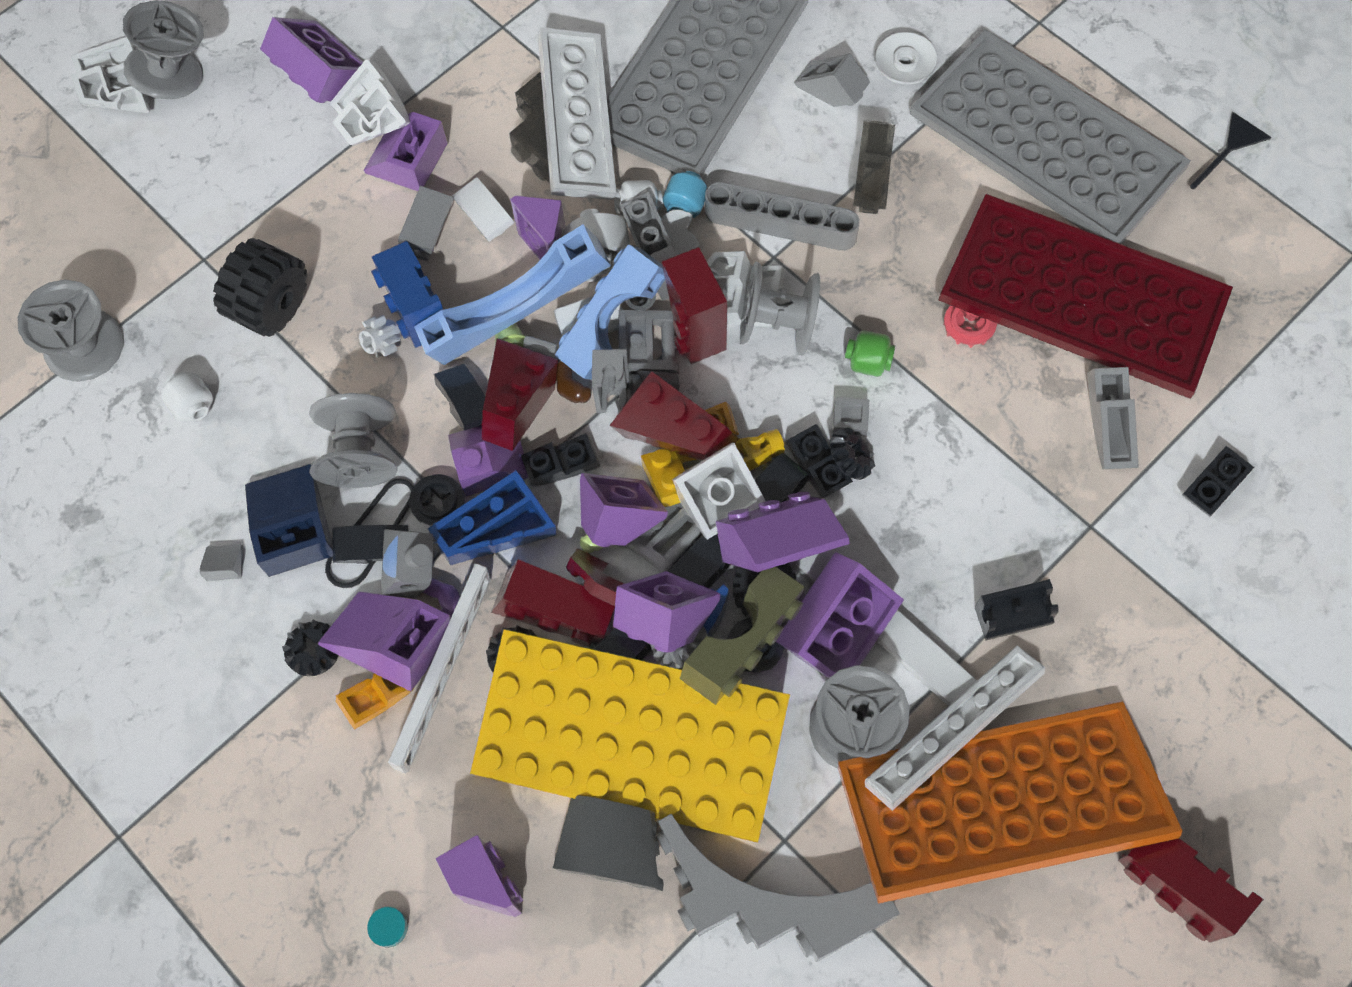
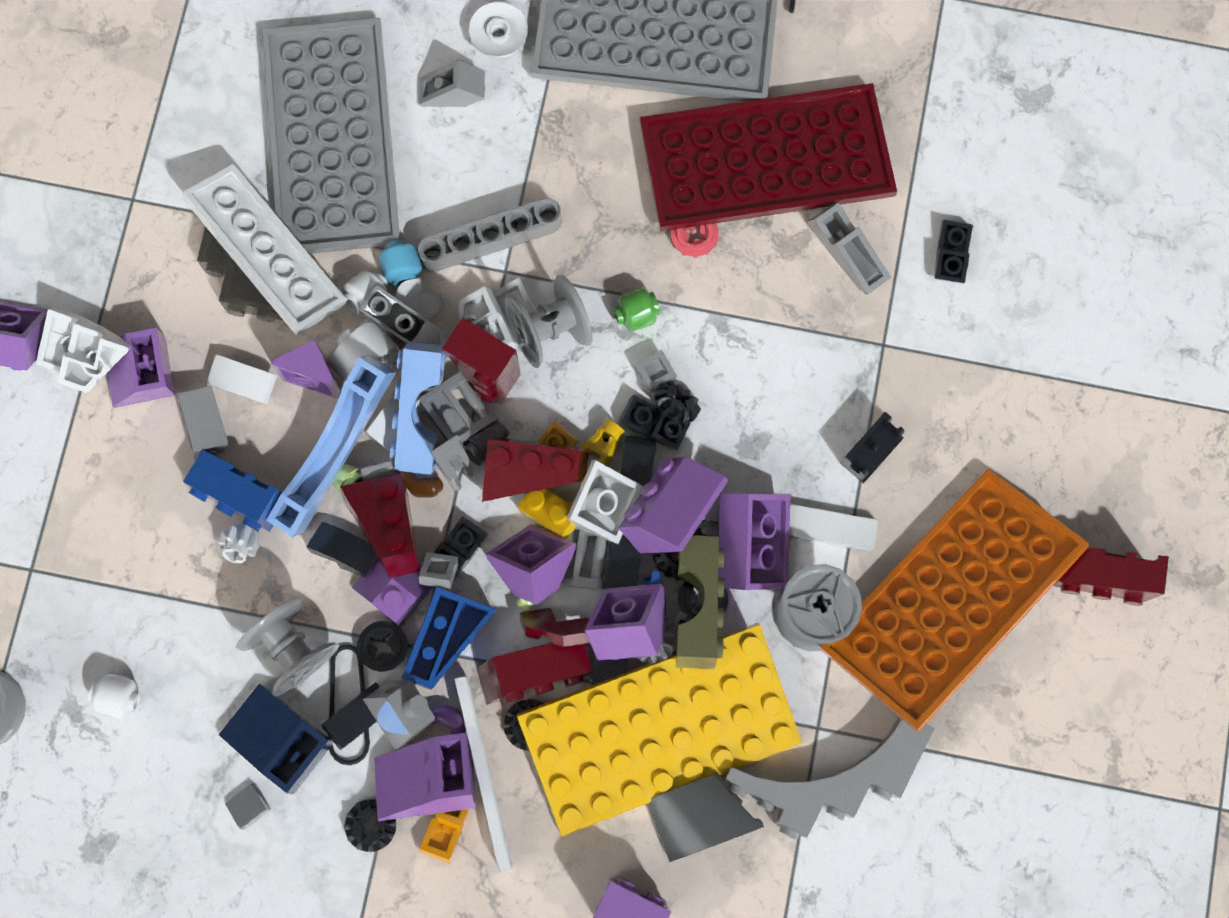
camera: 40 degrees left, 10 degrees up
black wheel [213,238,308,337] -> none
clear smoke arch [853,120,895,214] -> none
white tile [865,646,1045,811] -> none
none -> light grey plate [419,552,458,589]

